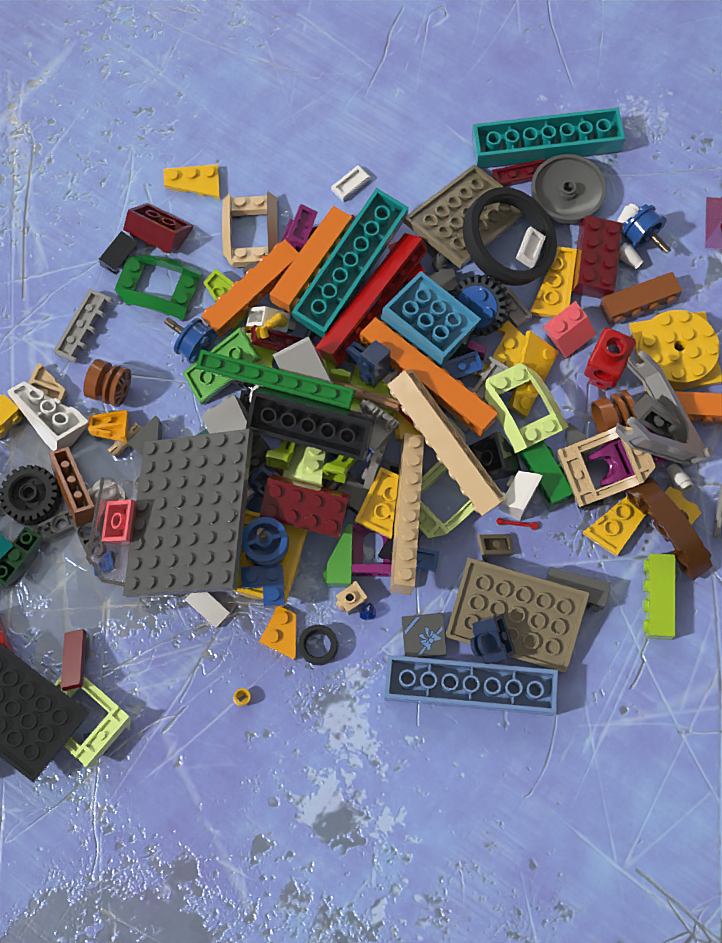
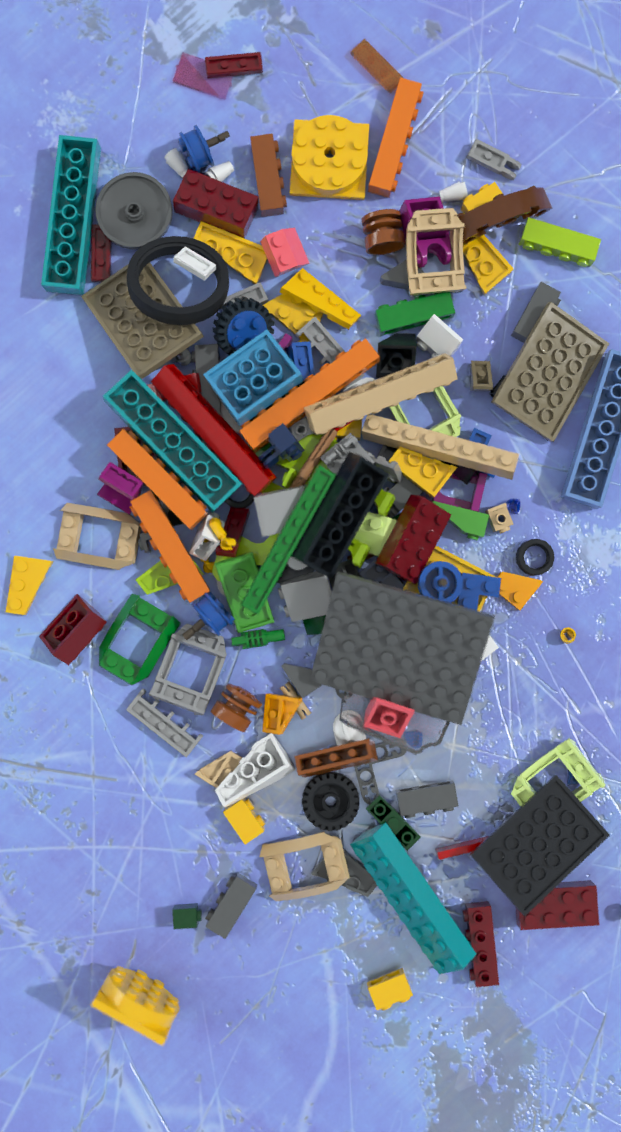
camera: 80 degrees left, 15 degrees up
tile [60,629,87,691] -> none
black hinge [99,231,138,274] -> none
white tile [331,165,371,202] -> none
dark grey tile [402,613,447,658] -> none
dark blue brick [470,613,516,664] -> none
yellowish green wedge [484,363,568,453] -> none
red hinge [496,518,538,530] -> none
red piece [584,327,636,391] -> none
light grey piece [616,351,713,468] -> none
dark grey hinge [632,394,682,440] -> none
none -> light grey wedge [149,624,227,715]
none -> green hinge [231,629,285,649]
none -> dark grey brick [396,781,459,818]

